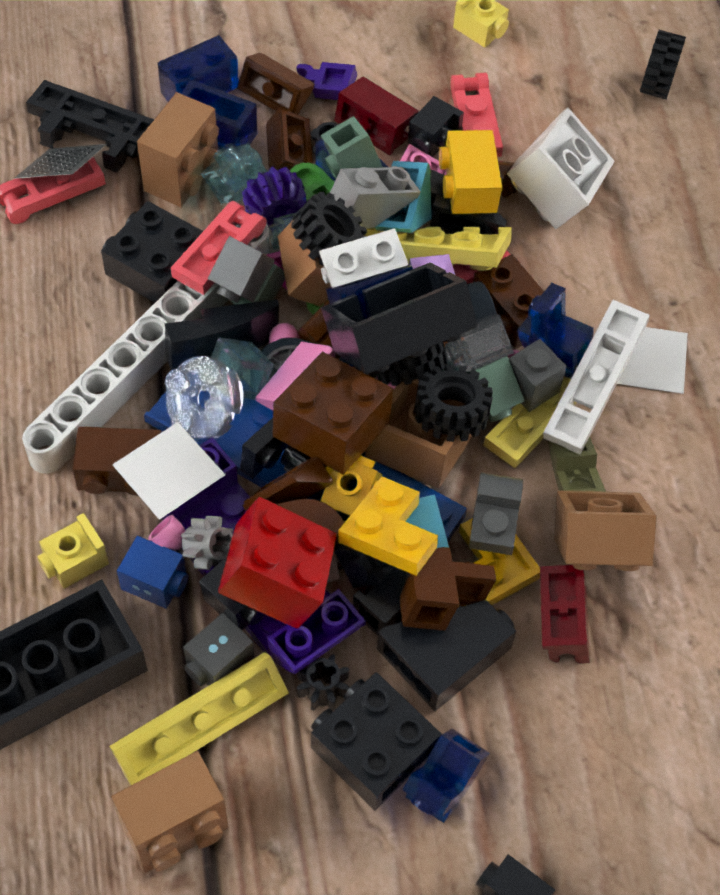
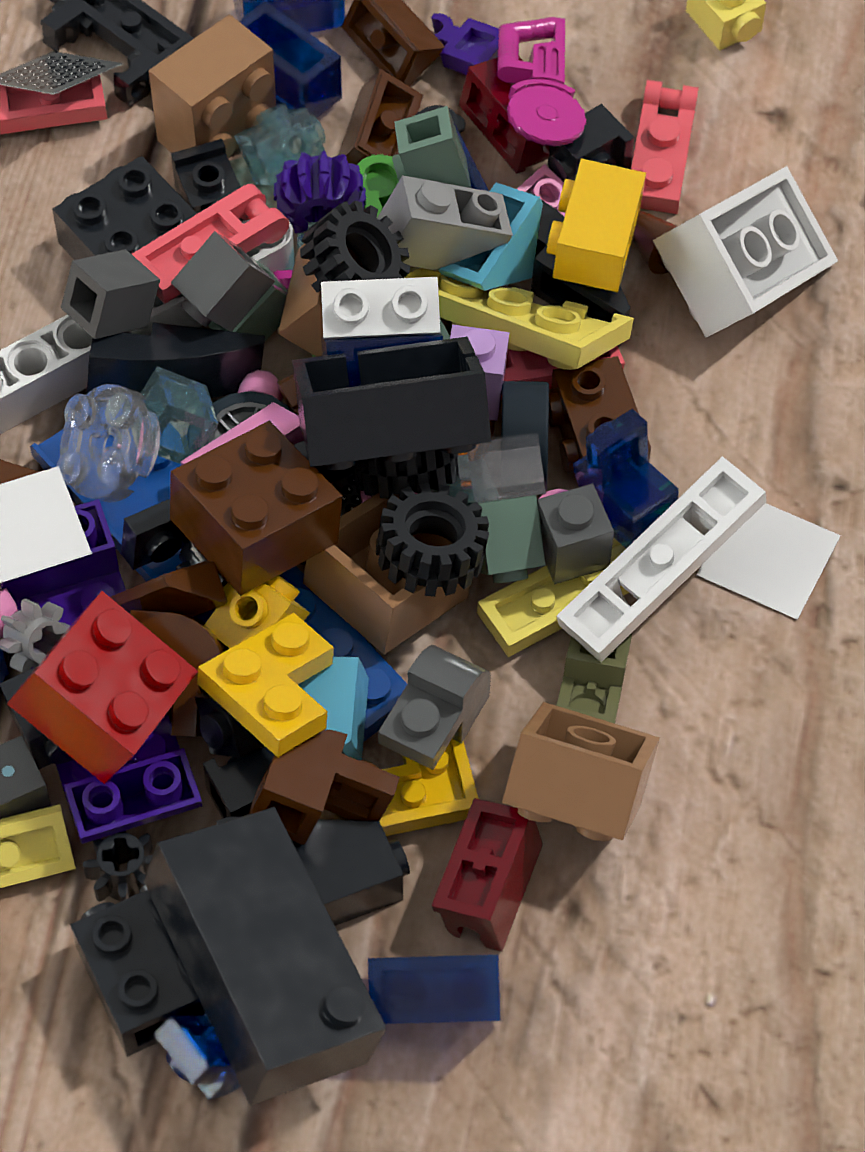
camera: 20 degrees right, 0 degrees up
none -> dark grey brick [61,249,160,339]
none -> black brick [144,807,387,1106]
none -> black brick [171,139,244,221]
none -> clear blue brick [368,954,503,1025]
none -> dark pink piece [497,17,587,146]

